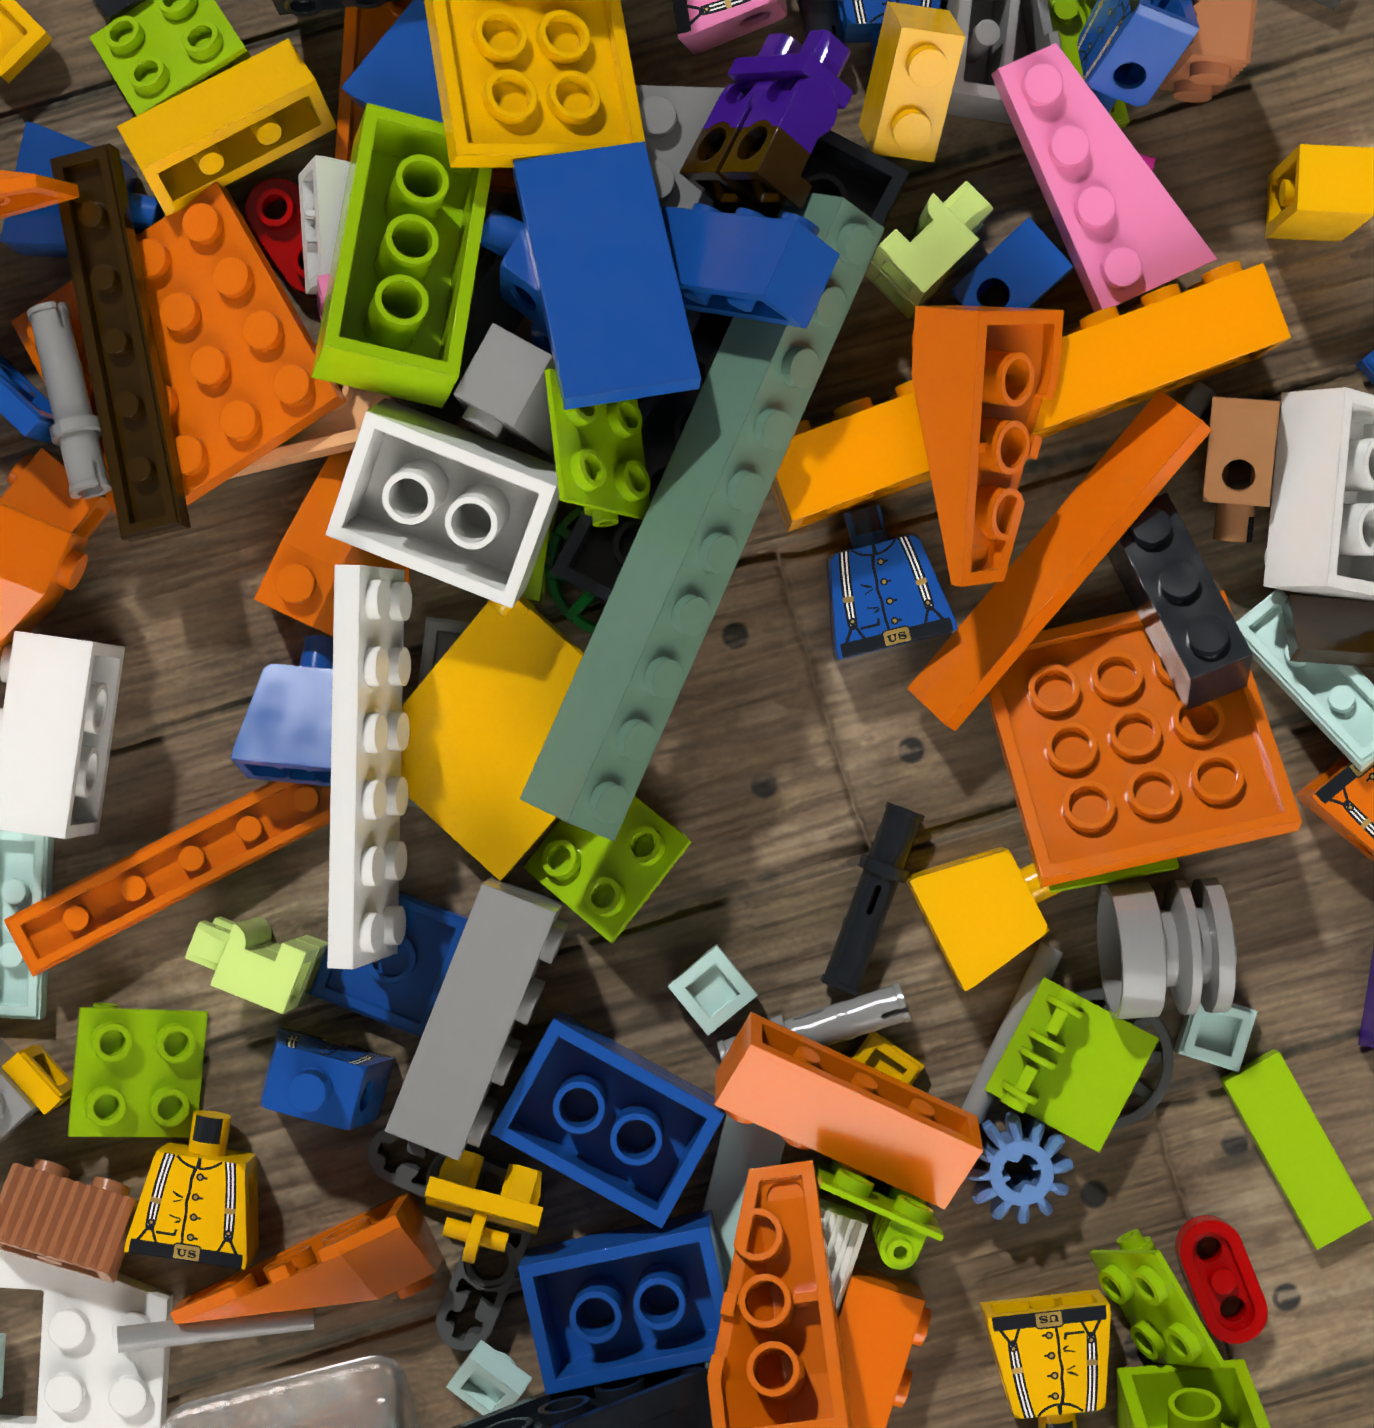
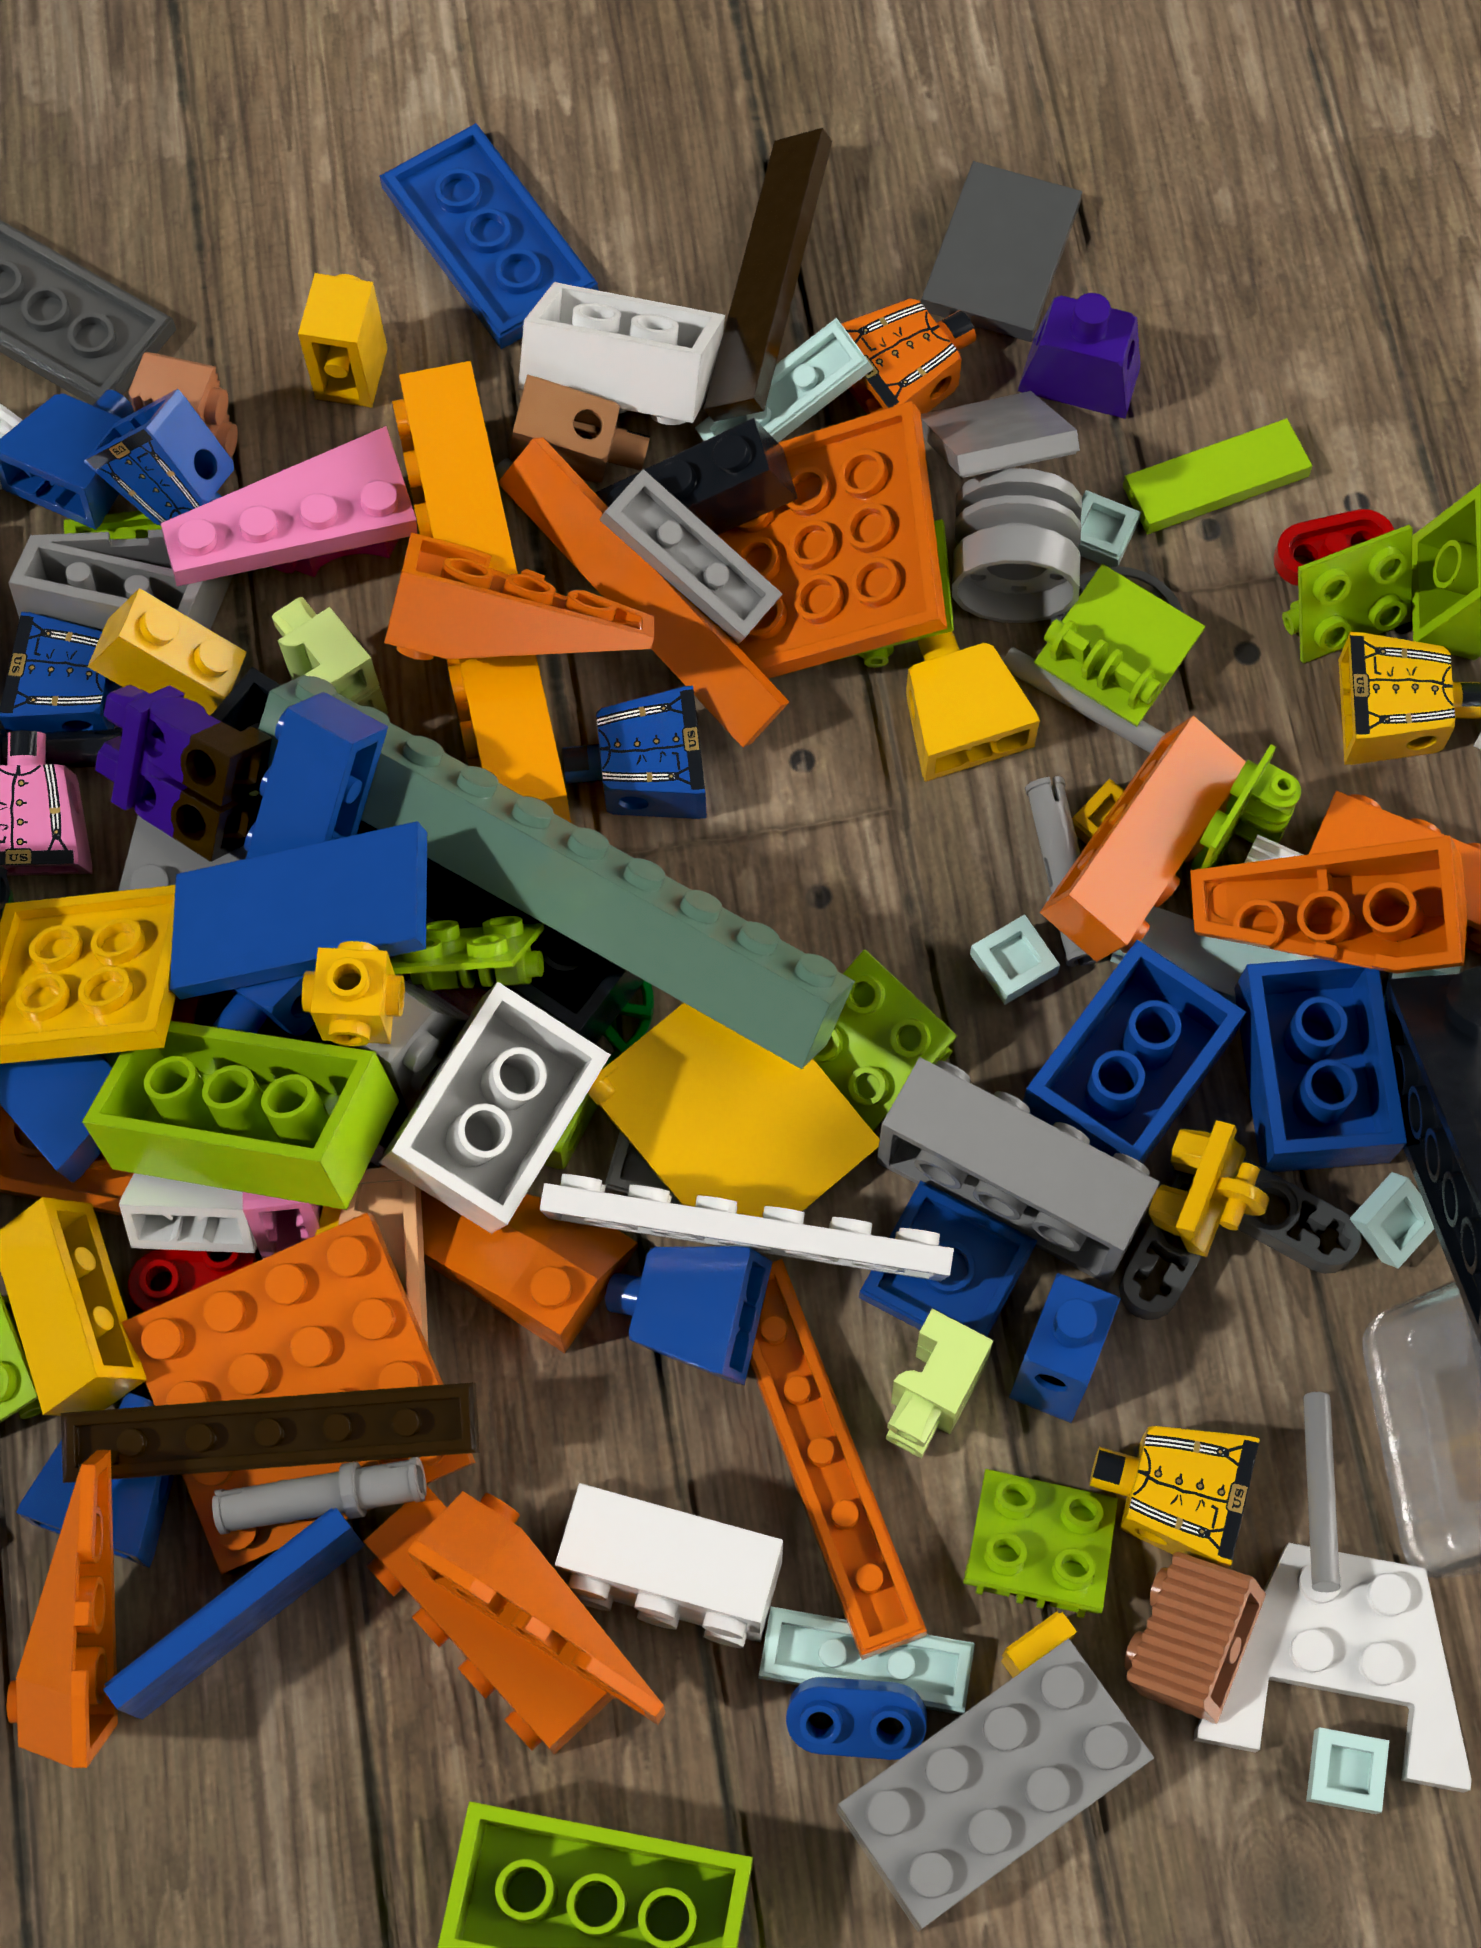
camera: 85 degrees left, 20 degrees down
orange wedge [170,1191,444,1324] -> none
black pin [821,802,925,995] -> none
blue torso [950,217,1073,308] -> none
medium blue gear [965,1112,1073,1224] -> none
none -> yellow brick [302,941,405,1046]
none -> light grey plate [599,469,782,644]
none -> light grey tile [921,391,1080,478]

